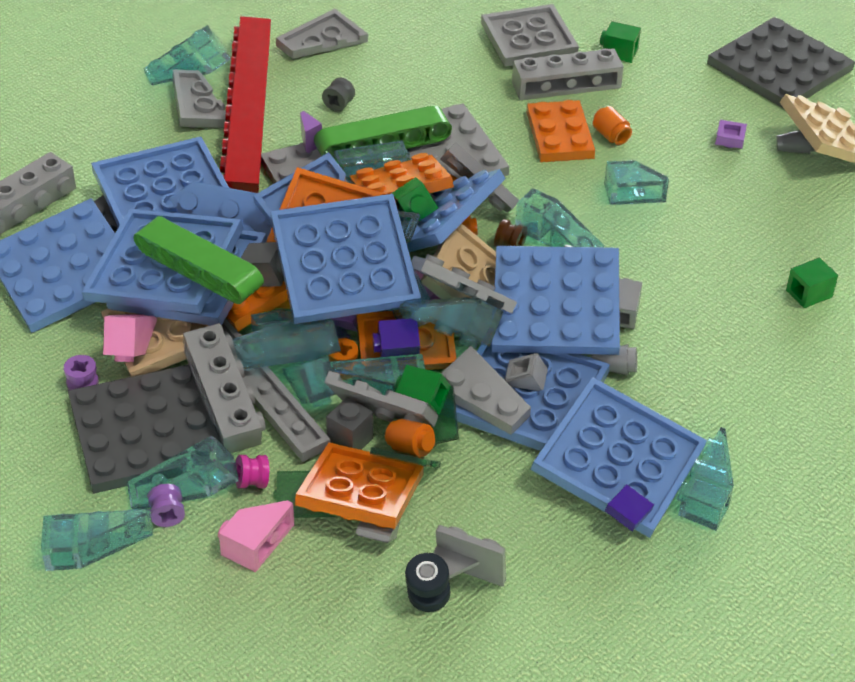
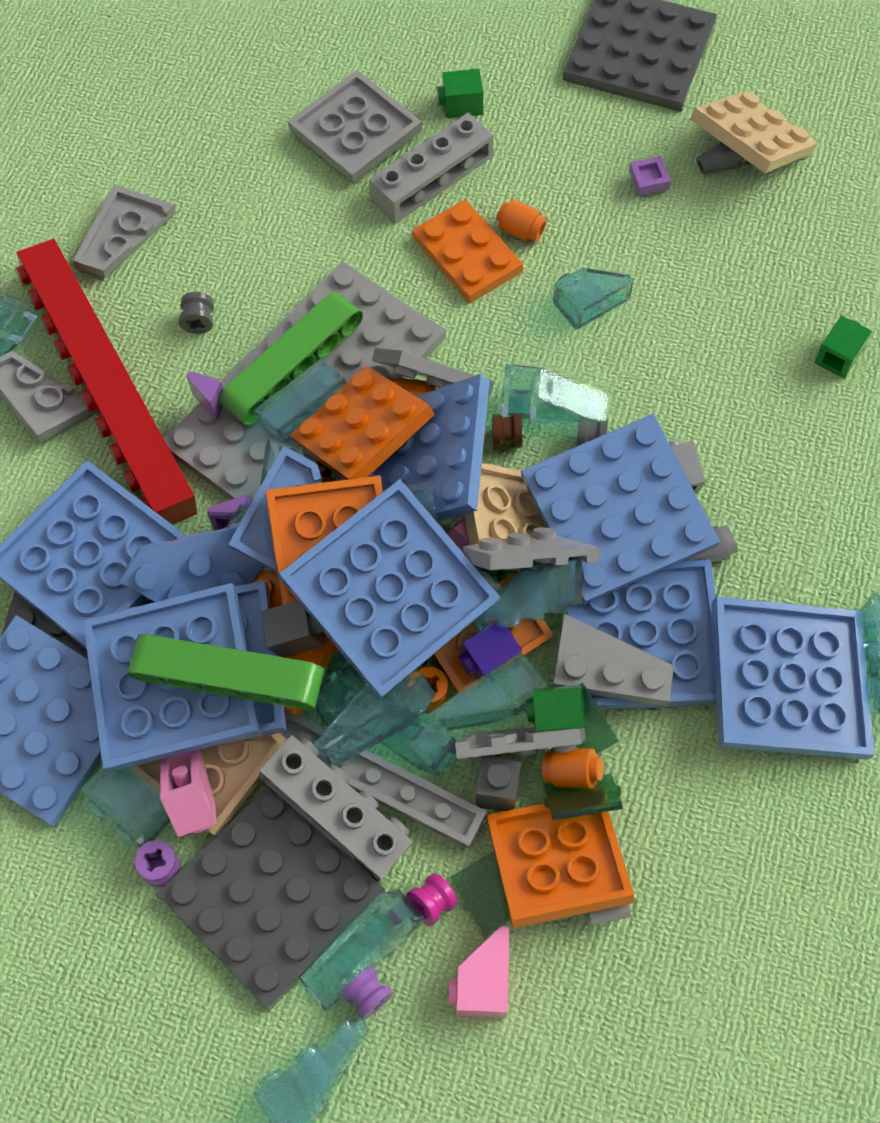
camera: 25 degrees left, 20 degrees up
green brick [391,177,438,225] -> none
plate [405,525,506,612] -> none
light grey slope [505,353,547,391] -> none
dark purple tile [605,484,654,532] -> none
none -> clear light blue brick [80,767,171,847]

